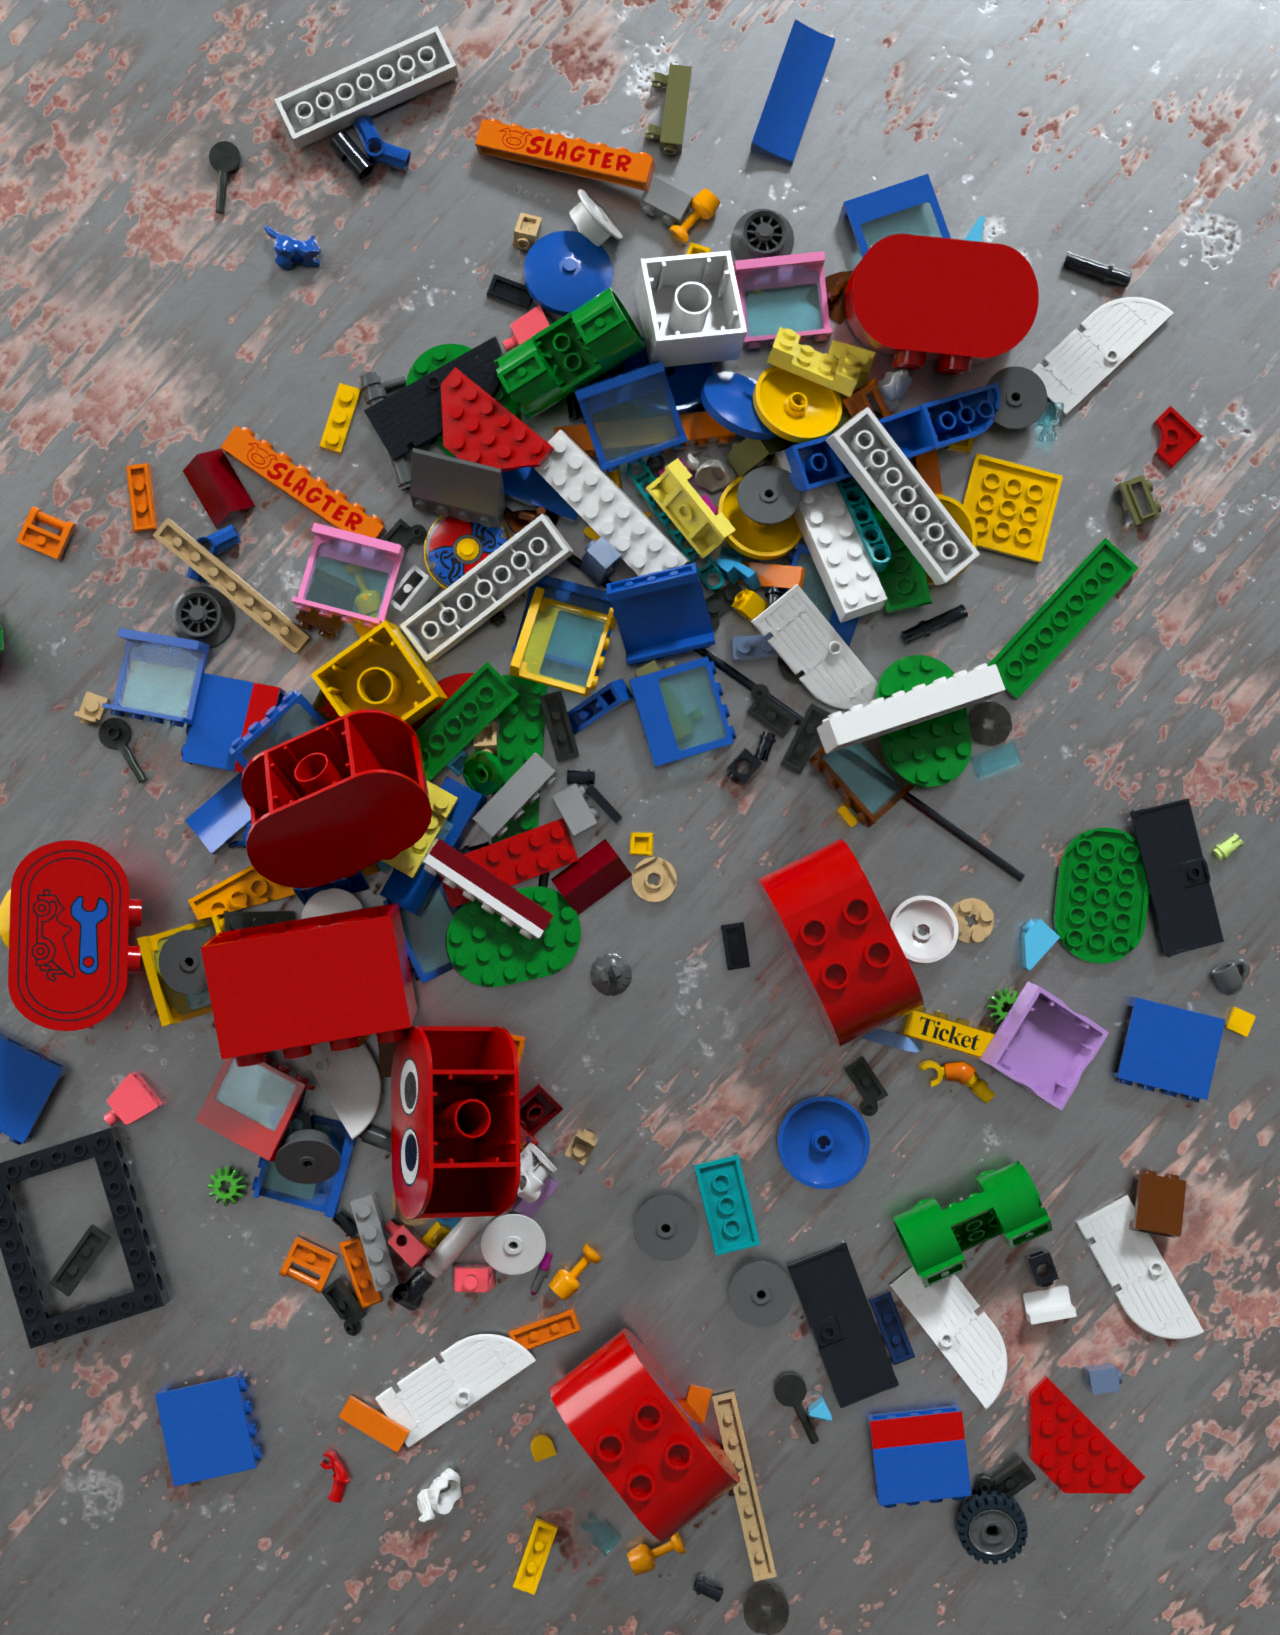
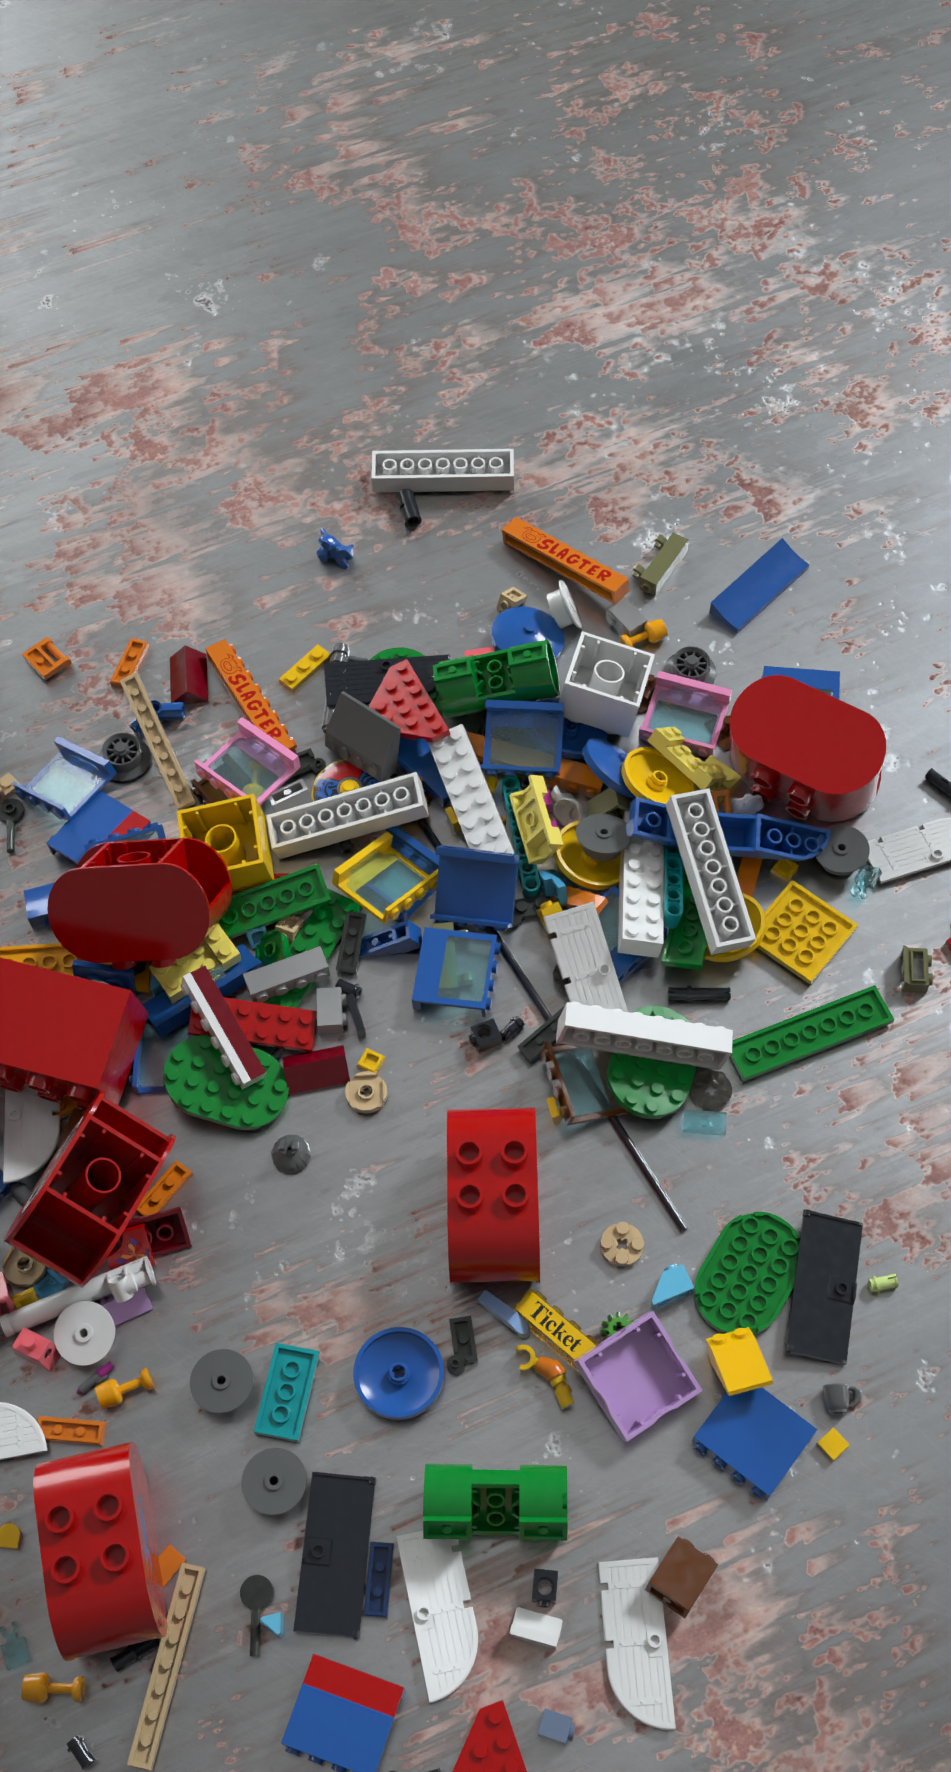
camera: 30 degrees right, 25 degrees down
pearl dark grey piece [209,141,241,214] -> none
blue piece [353,116,411,171] -> none
black tile [486,274,533,312] -> none
tan bracket [564,1129,598,1165] -> none
sand blue brick [580,536,621,587] -> none
black tile [721,922,750,970] -> none
sand blue brick [731,634,779,663] -> none
pearl dark grey hinge [747,684,797,738] -> none
white dish [890,896,959,964] -> none
none -> yellow slope [706,1327,773,1396]

